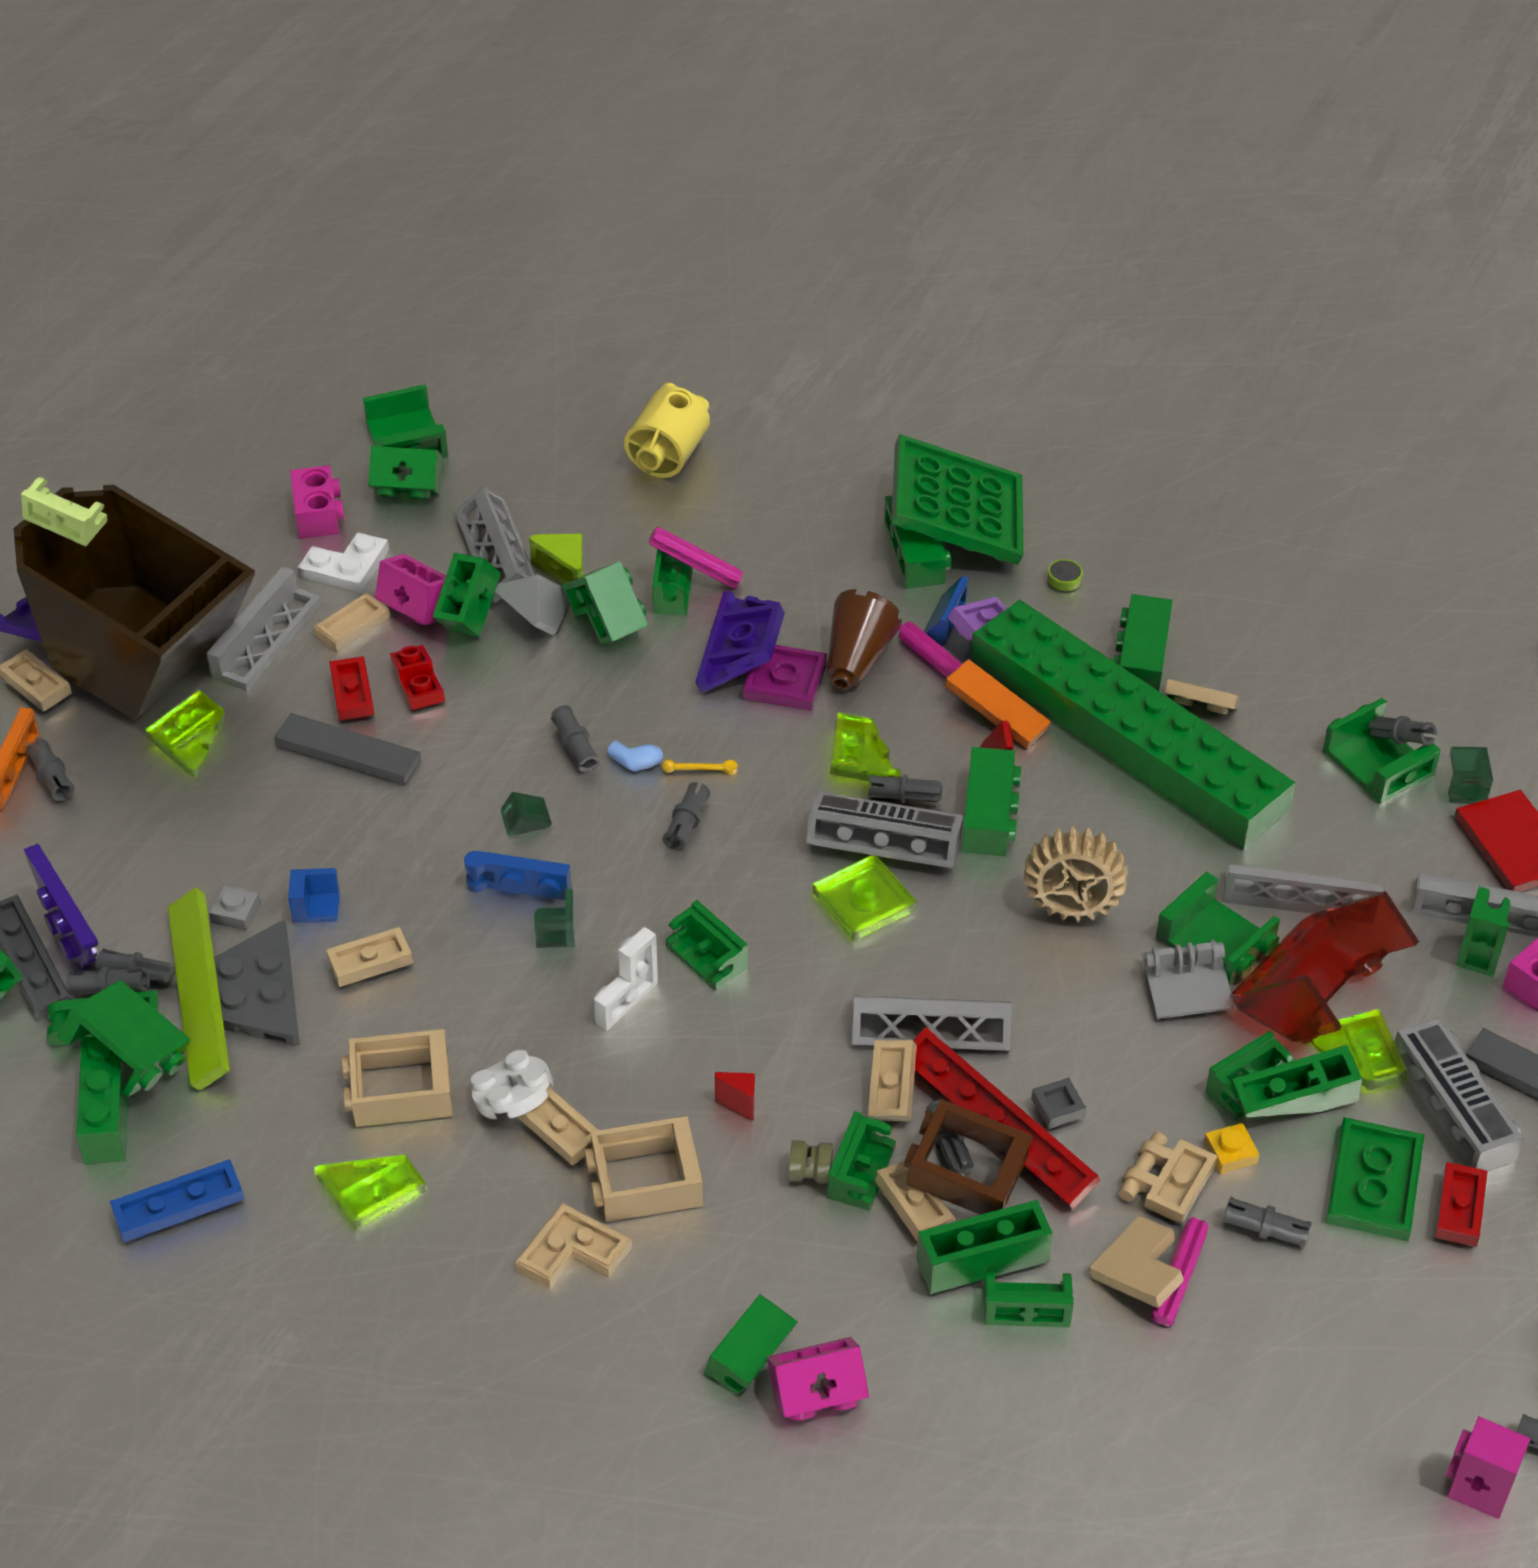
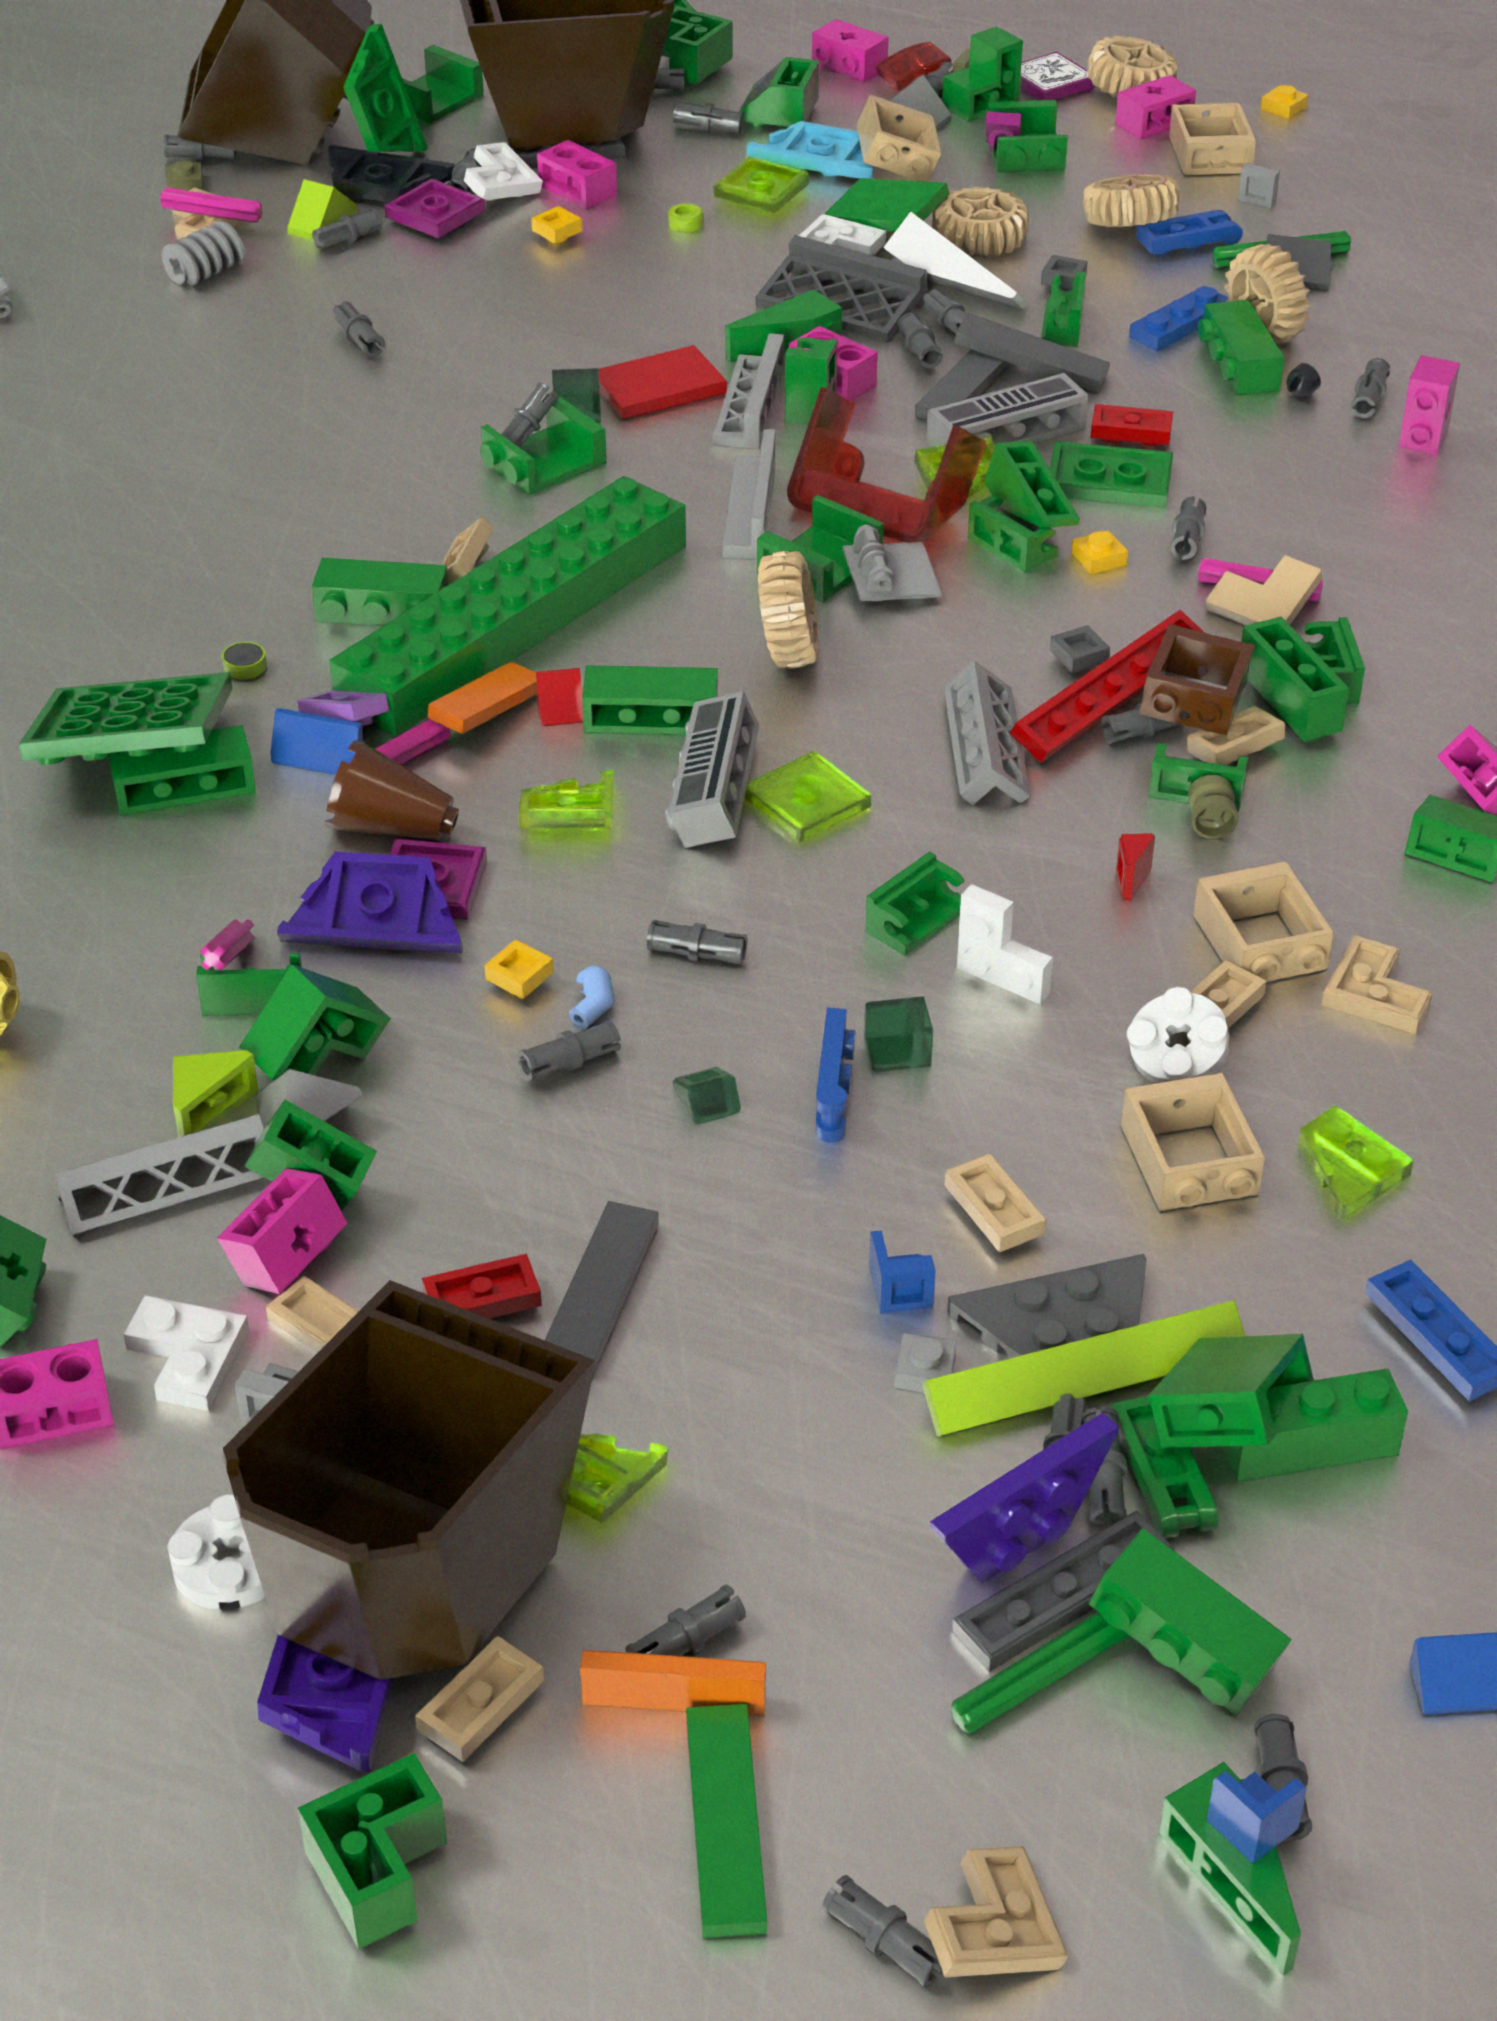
camera: 95 degrees left, 5 degrees down
yellowish green hinge [21,477,107,546] -> none
red slope [390,645,445,711] -> none
yellow hinge [662,759,738,775] -> none
dark grey axle [868,774,943,803] -> none
tan plate [868,1040,917,1122] -> none
tan plate [1118,1132,1218,1224] -> none
none -> yellow plate [484,939,554,999]

